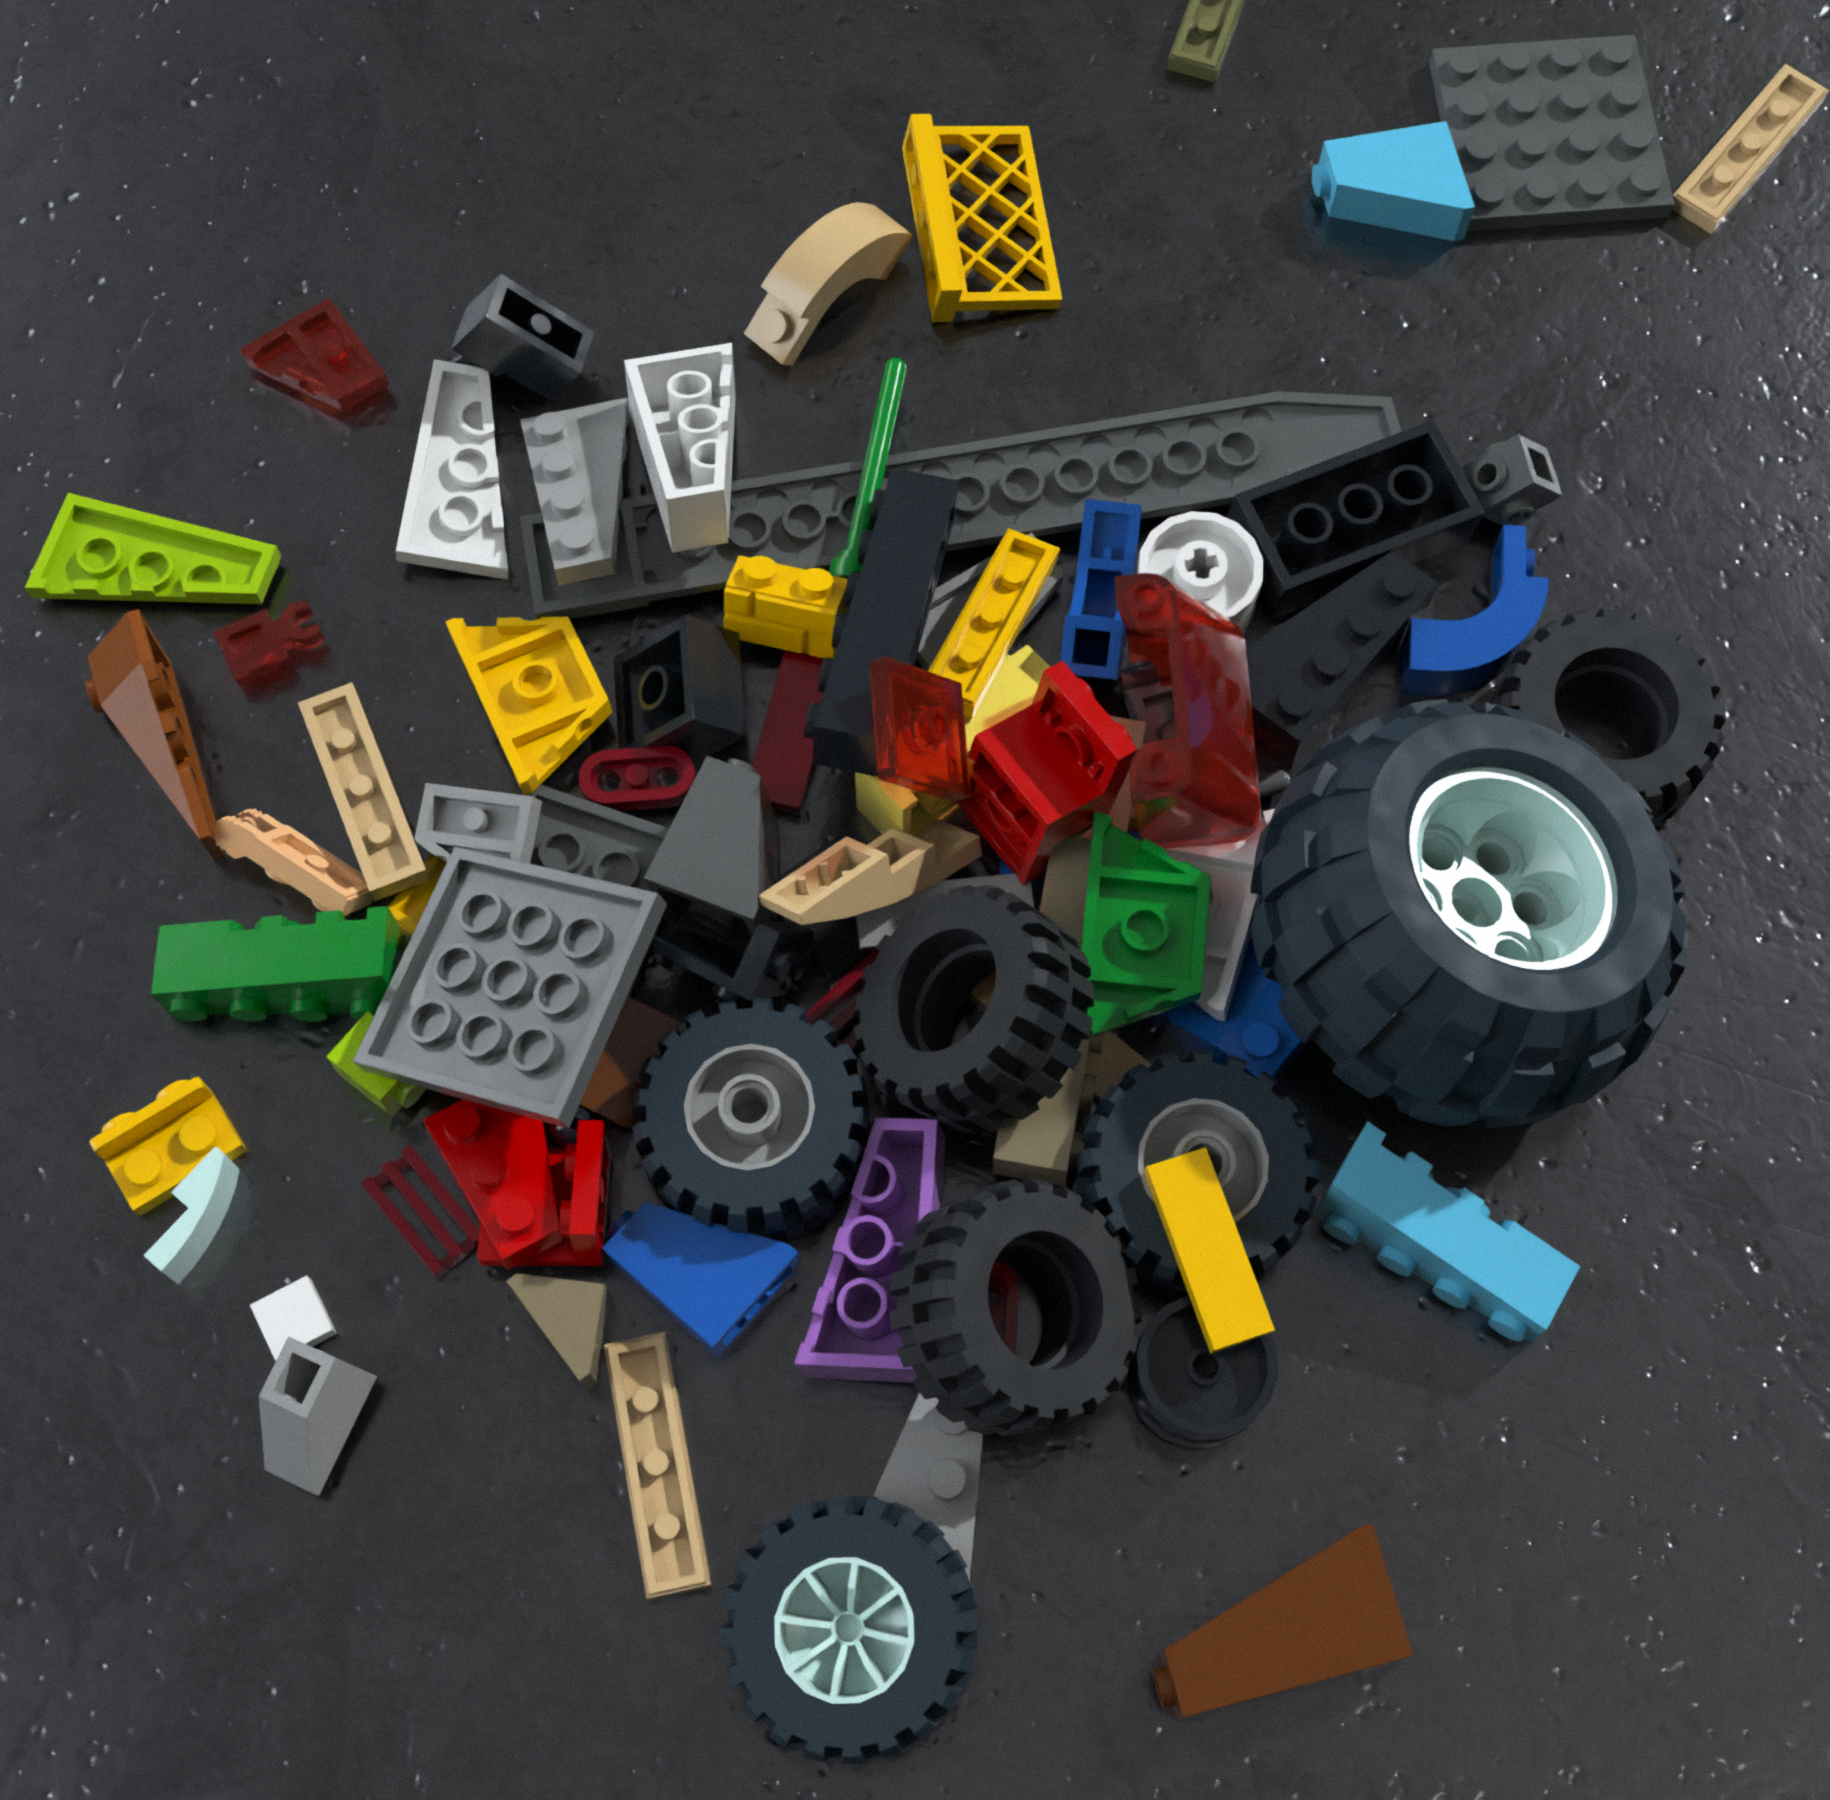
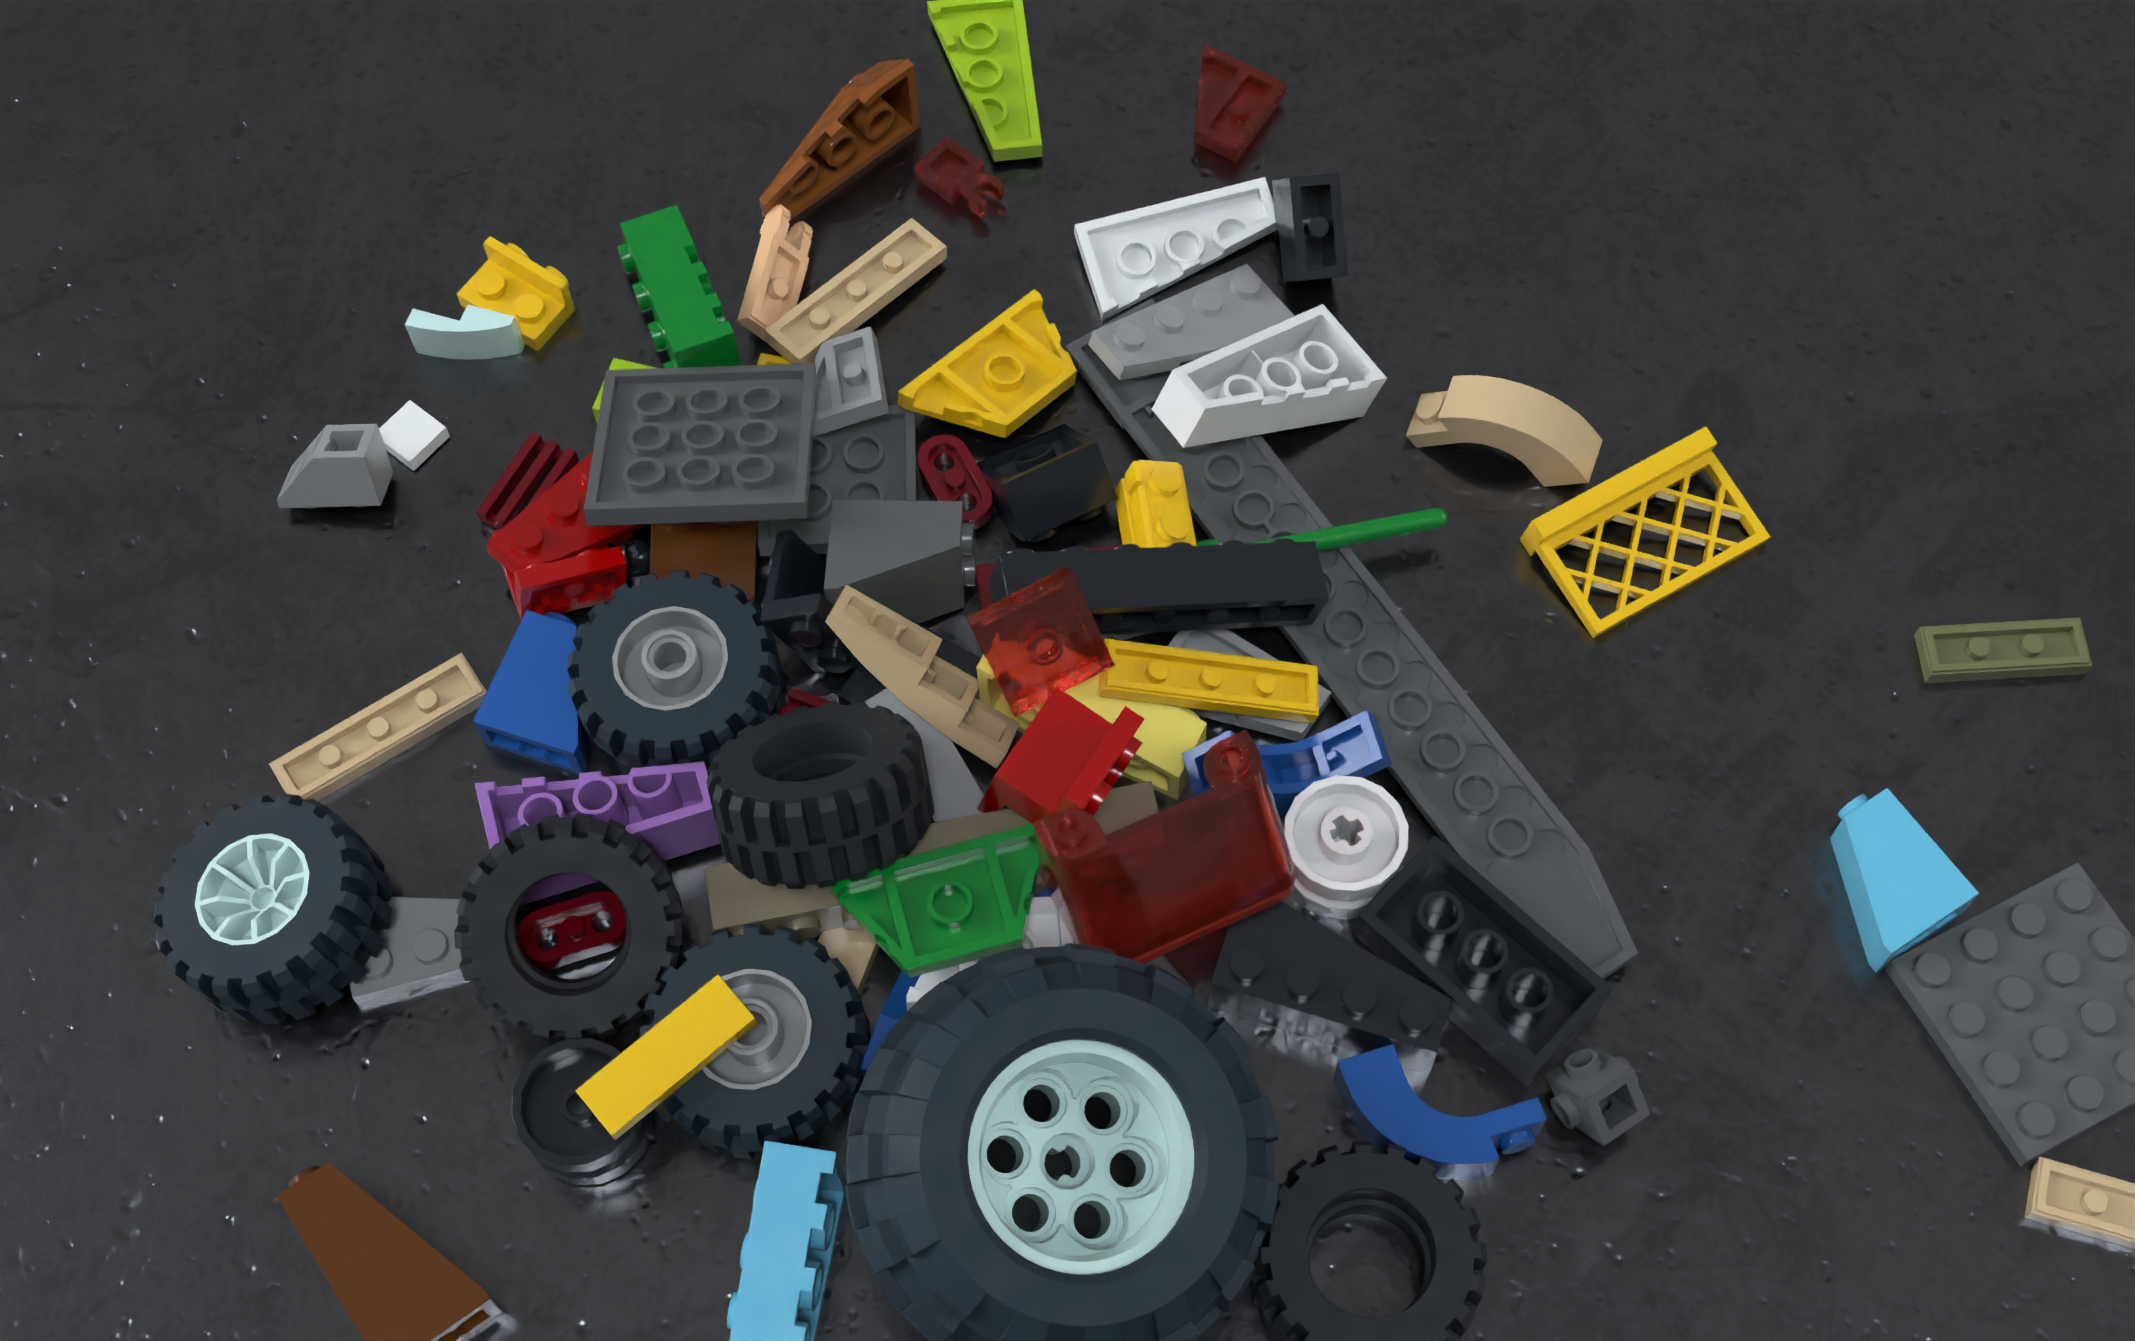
camera: 70 degrees right, 5 degrees down
dark tan slope [506,1273,612,1392] -> none

